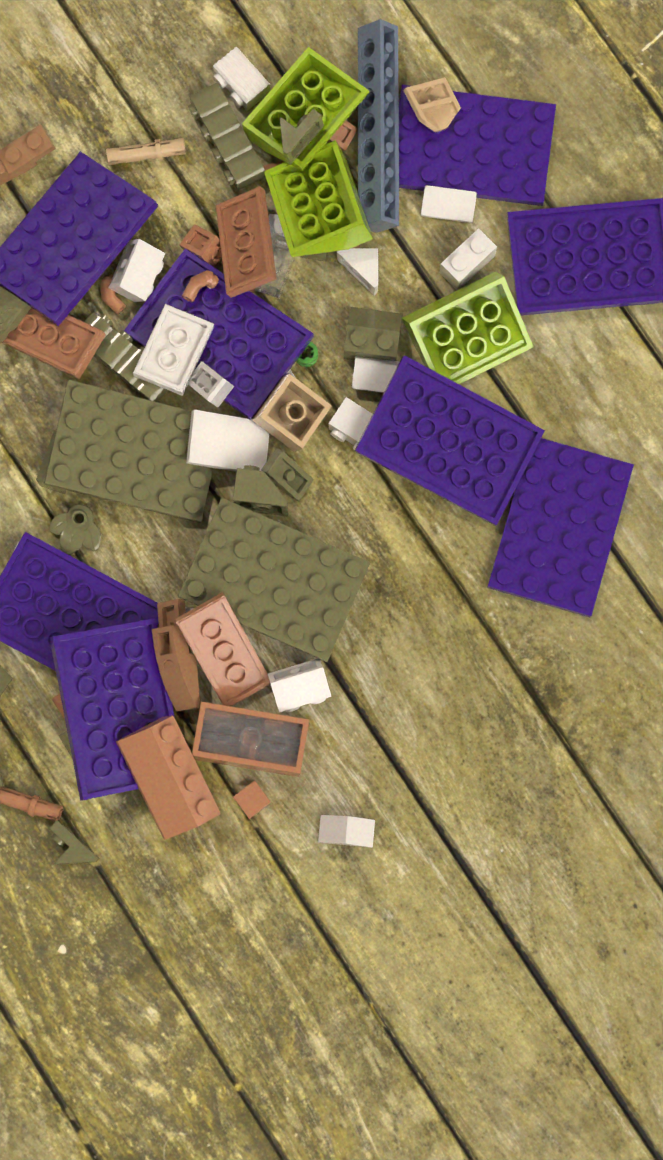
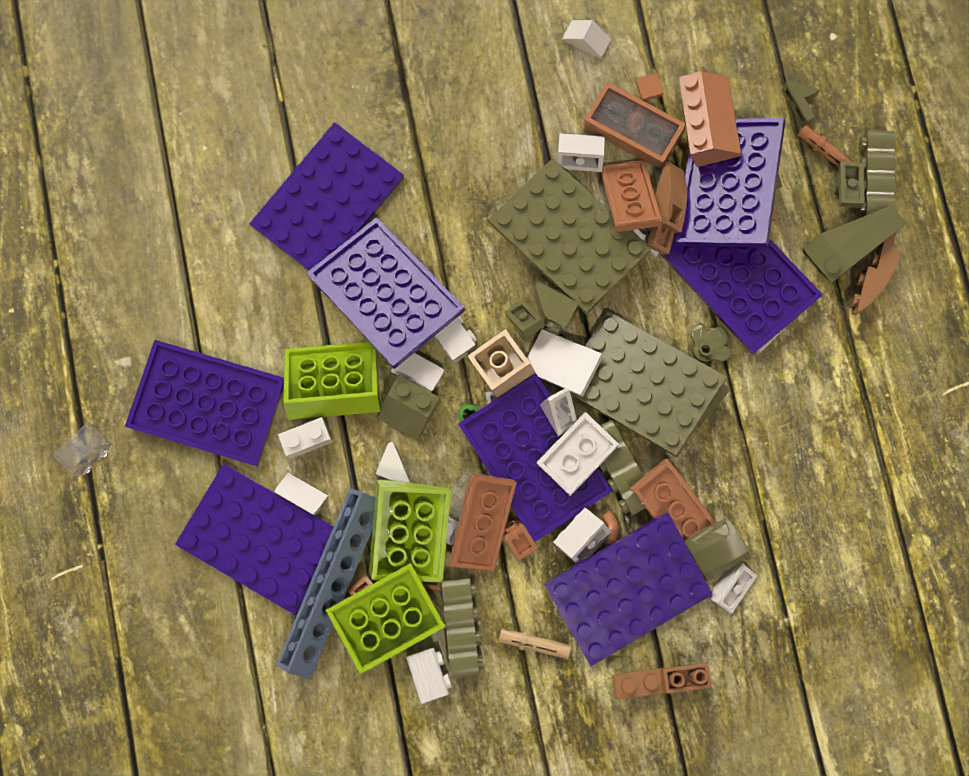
camera: 155 degrees left, 0 degrees up
nougat arm [182,270,219,303] -> none
olive slope [280,109,324,165] -> none
tan slope [403,77,461,132] -> none

